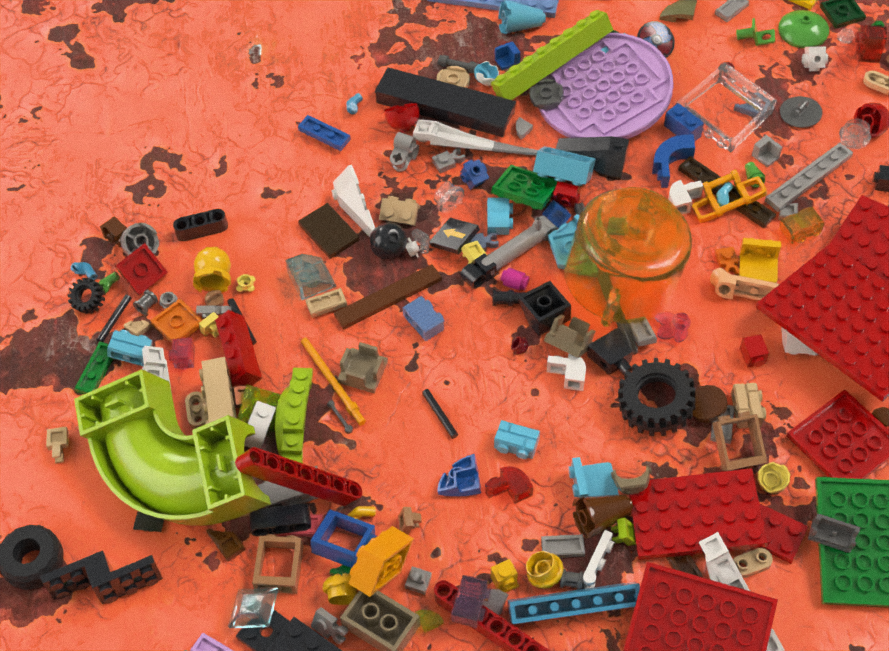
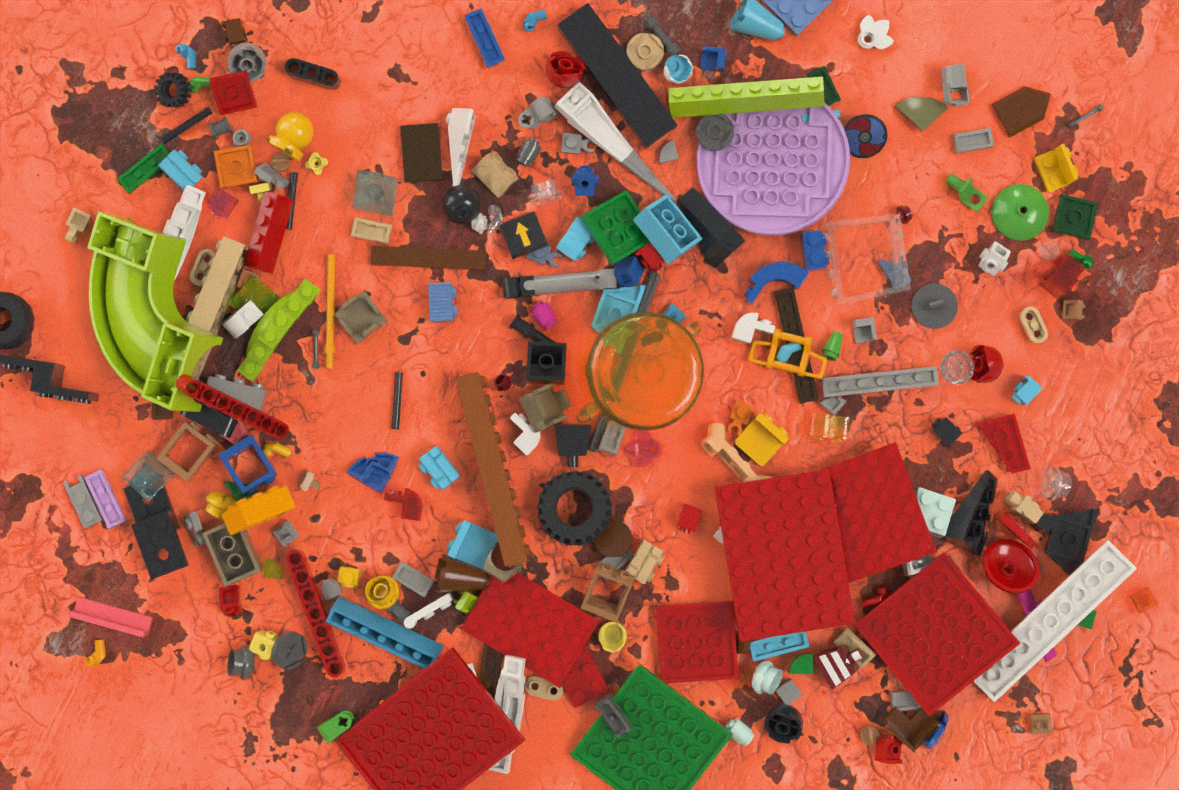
camera: 30 degrees right, 30 degrees up
tan tile [123,320,151,336] -> none
brick [451,575,491,628] -> none
light yellow tile [461,241,487,264] -> none
none -> dark orange brick [456,372,531,566]
none -> dark grey brick [516,138,542,168]

